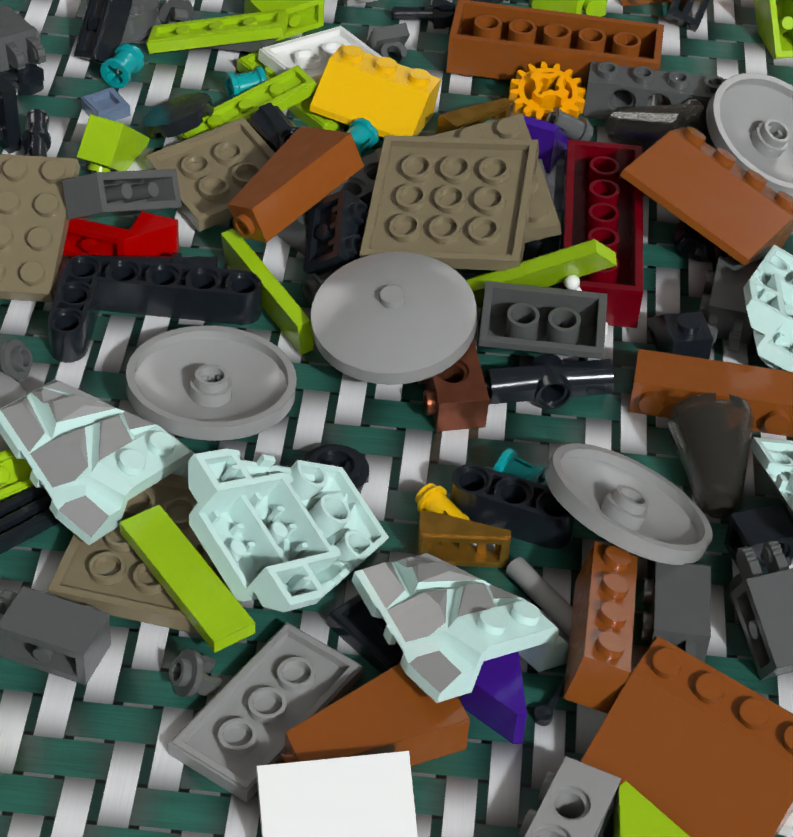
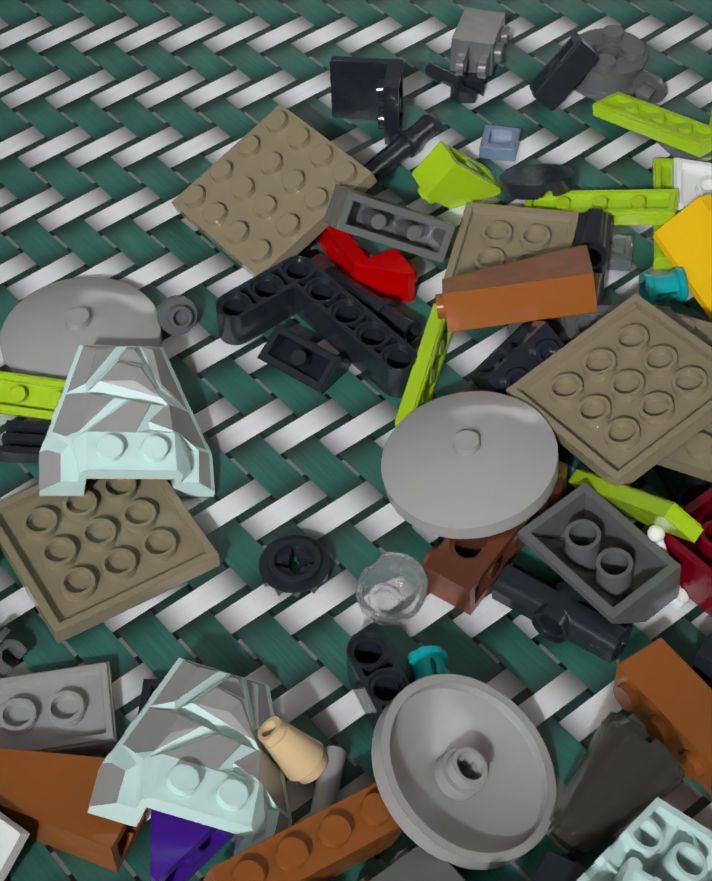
camera: 50 degrees right, 5 degrees up
teal bush [100,43,144,89] -> none
lime tile [119,504,255,653] -> none
light grey dish [126,326,297,441] -> none
light aqua wedge [188,448,389,612] -> none
teal bush [224,66,267,100] -> none
yellow pin [415,483,470,520] -> none
pearl gold slope [418,511,511,568] -> none
none -> black slope [257,323,350,394]
none -> tan cone [257,716,328,784]
none -> clear hair [356,552,429,626]

